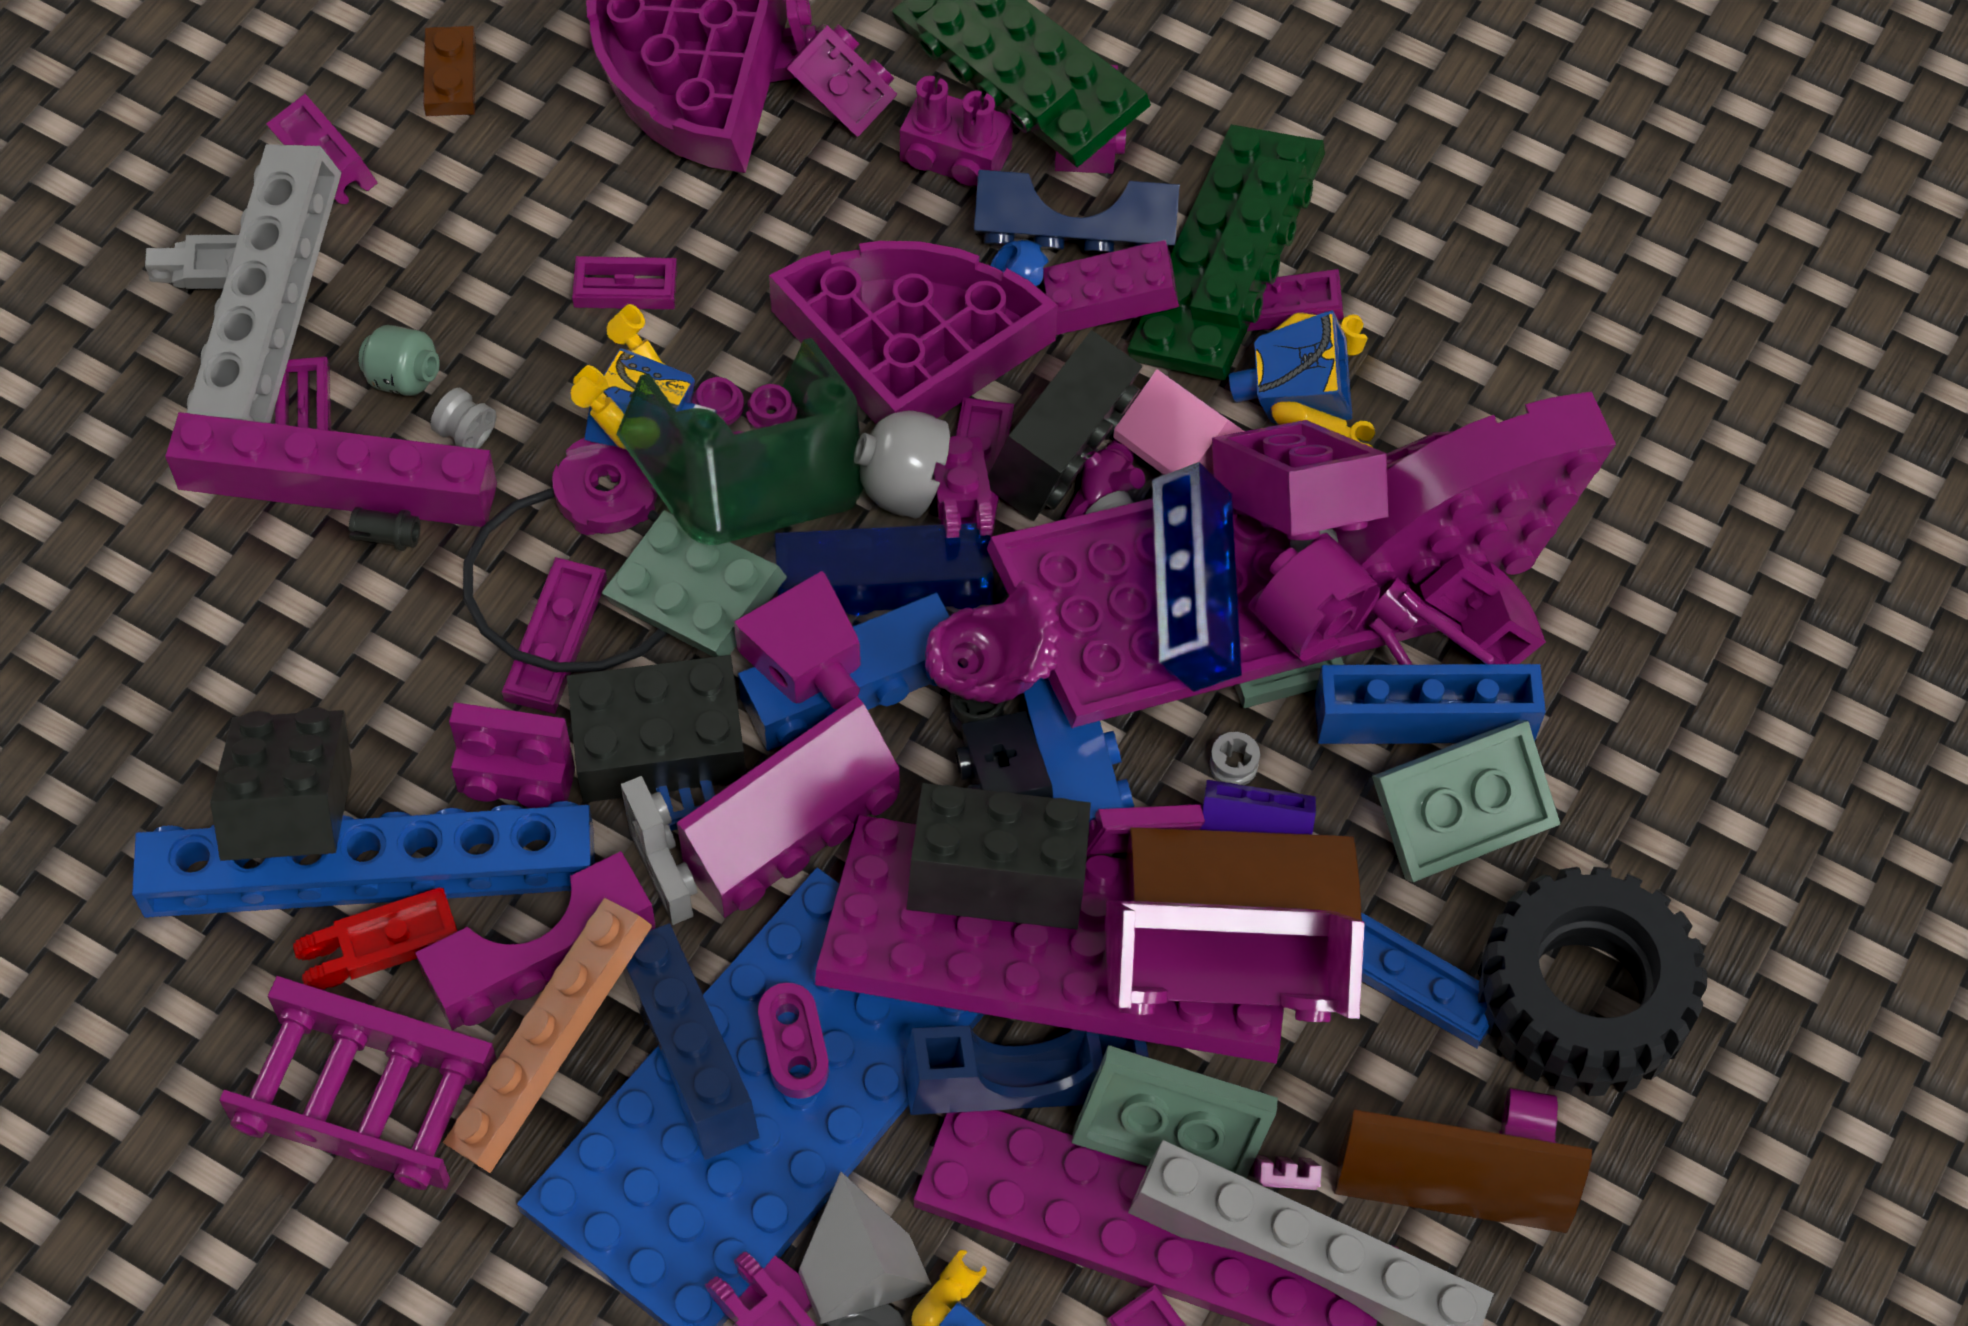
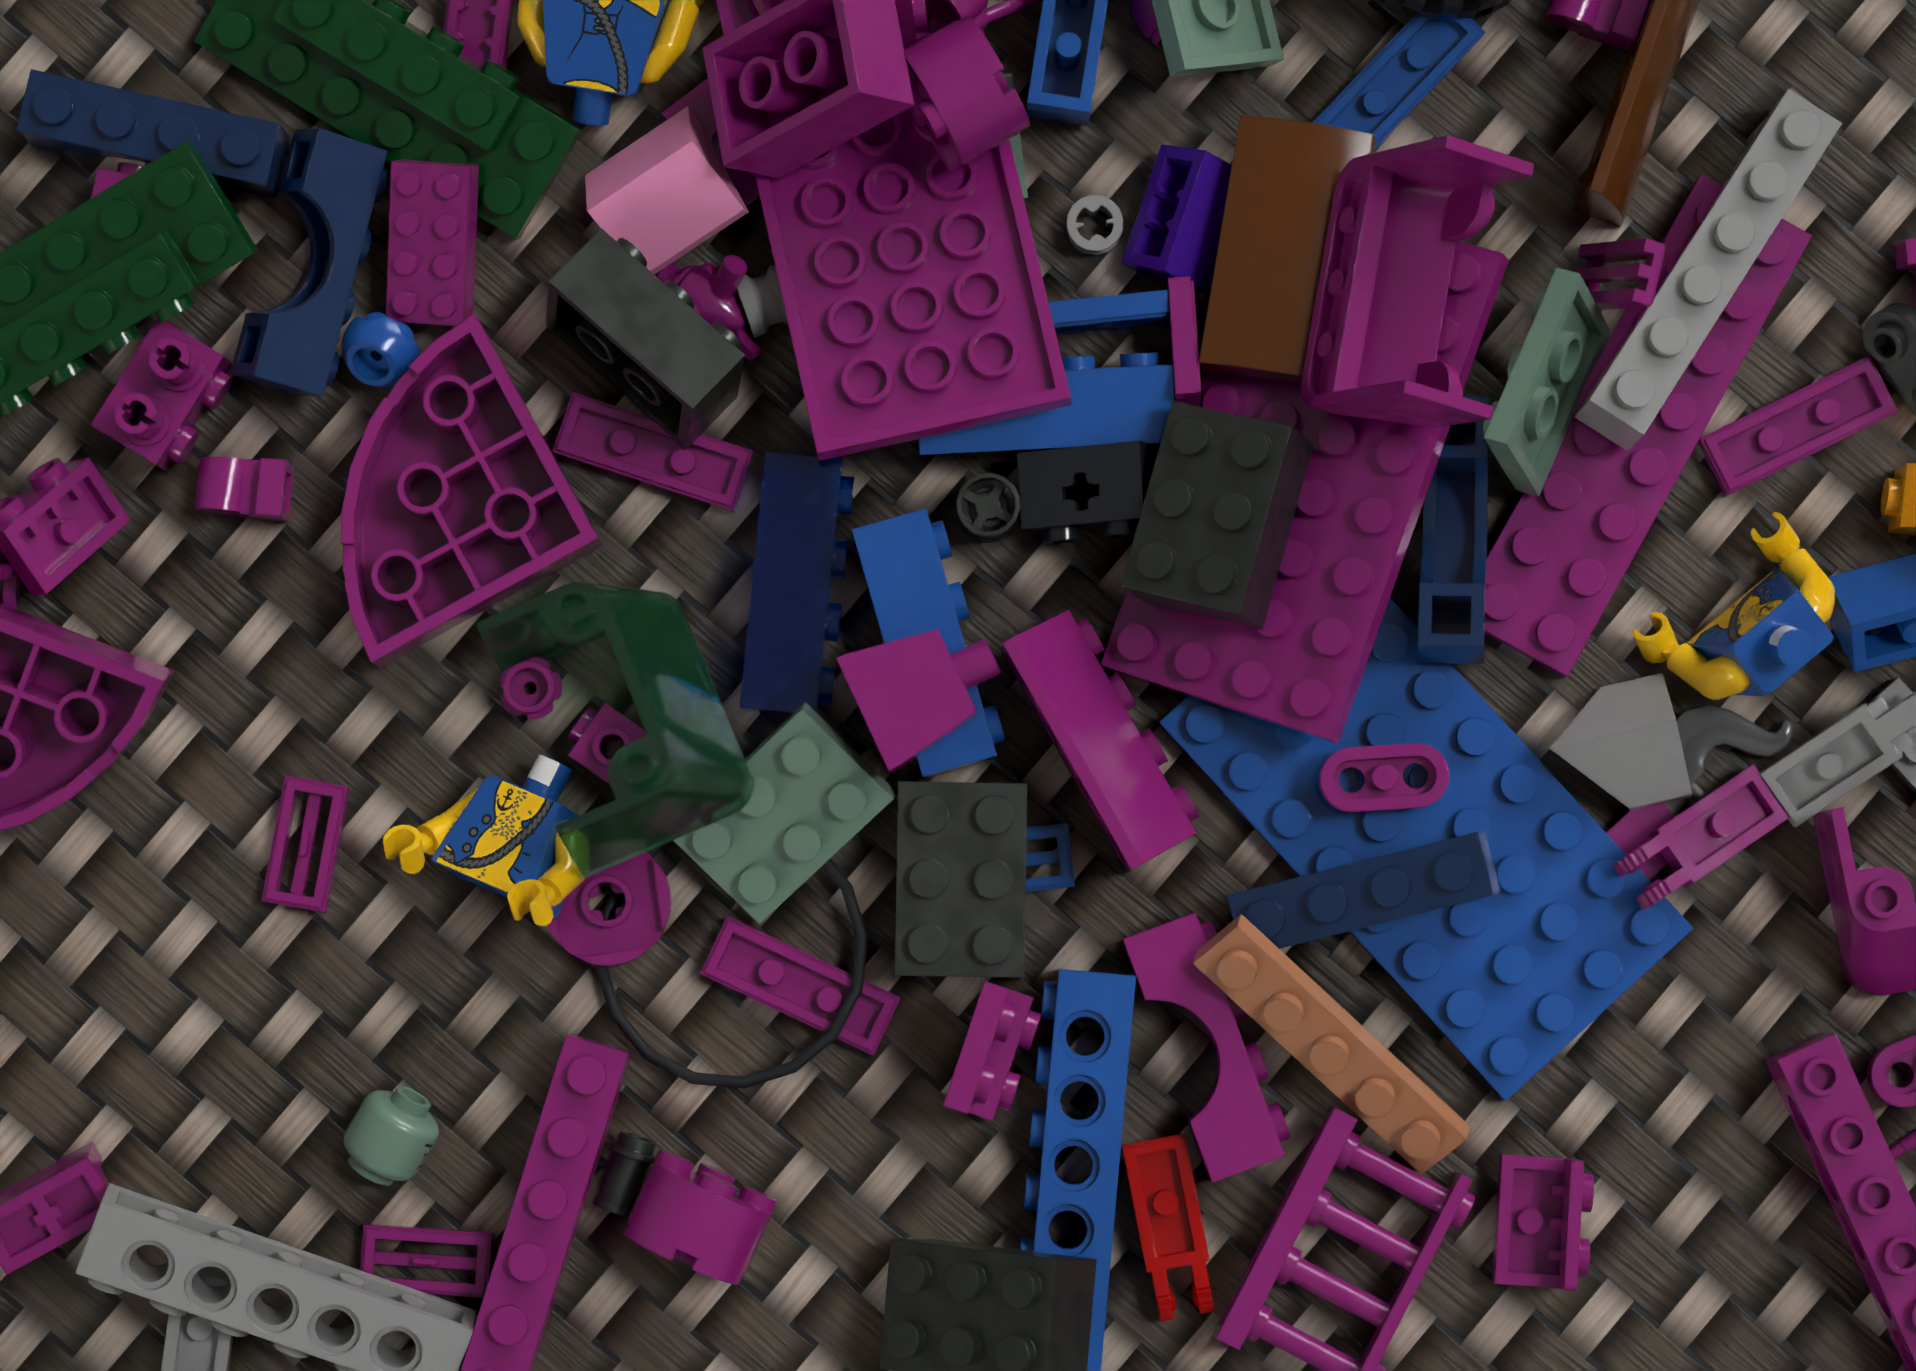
camera: 80 degrees left, 25 degrees up
light grey wheel [430,387,497,449] -> none
light grey plate [621,776,698,925] -> none
magenta plate [692,377,744,427] -> none
light grey cylinder [854,410,950,519] -> none
magenta piece [925,580,1061,704] -> none
magenta hinge [932,436,993,538] -> none
clear blue brick [1152,462,1242,692] -> none
none -> dark blue arch [16,69,291,198]
none -> magenta leg [194,457,295,522]
none -> magenta brick [624,1149,778,1285]
none -> blue tile [1048,290,1169,335]
none -> magenta bracket [1492,1154,1594,1291]

